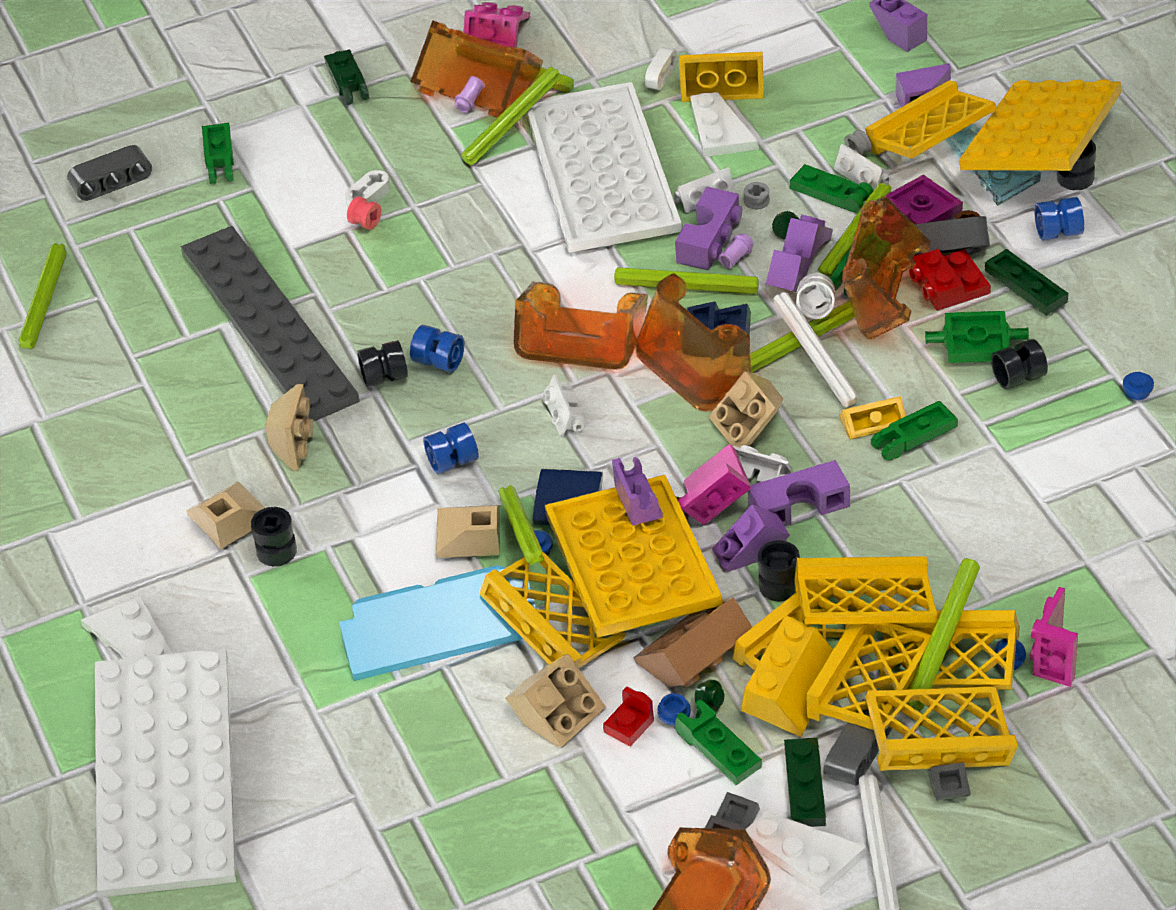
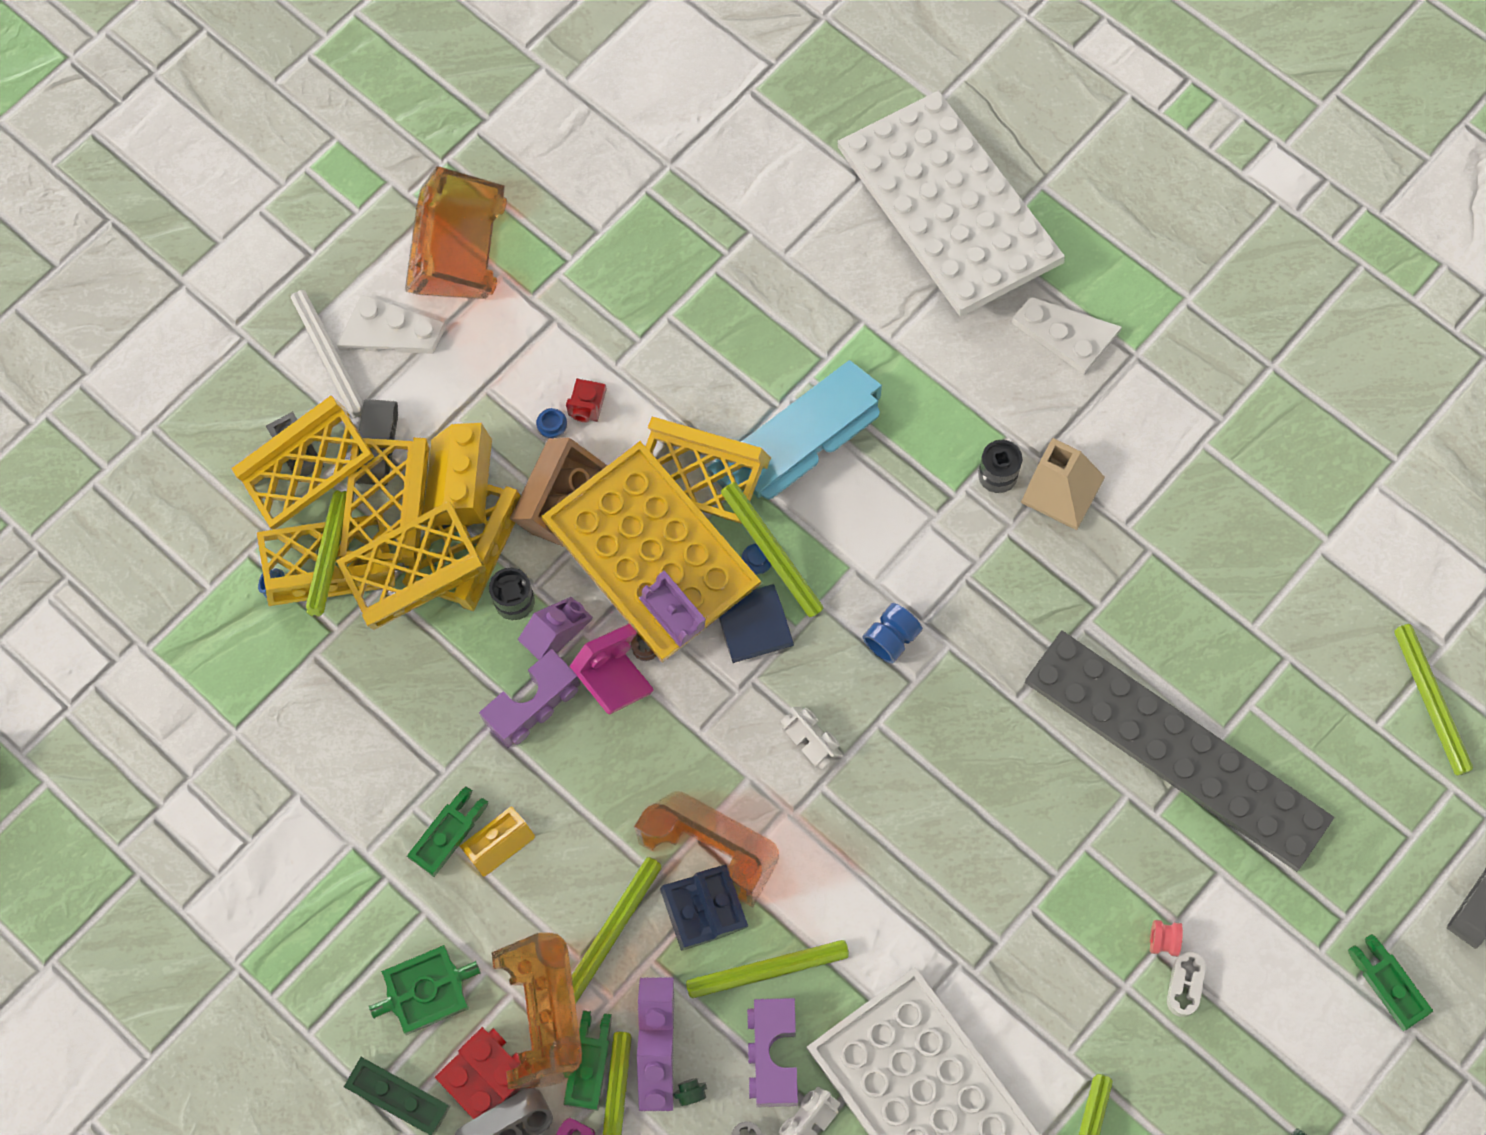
camera: 155 degrees right, 25 degrees up
tan slope [265,384,314,471] -> none
black wheel [357,340,408,387] -> none
blue wheel [410,325,465,372] -> none
tan slope [436,505,500,558] -> none
tan slope [505,654,606,747] -> none
clear orange windscreen [513,281,648,370] -> none
green plate [675,700,762,785] -> none
dark green plate [695,679,725,712] -> none
dark grey slope [697,792,760,858] -> none
tan slope [709,371,783,448] -> none
lavender pin [718,233,753,269] -> none
white hinge [733,445,793,483] -> none
white axle [774,292,858,408] -> none
dark green plate [784,738,826,827] -> none
white wheel [796,273,835,319] -> none
black wheel [991,339,1048,389] -> none
dark pink bracket [1030,587,1078,687] -> none
blue plate [1123,372,1154,400] -> none

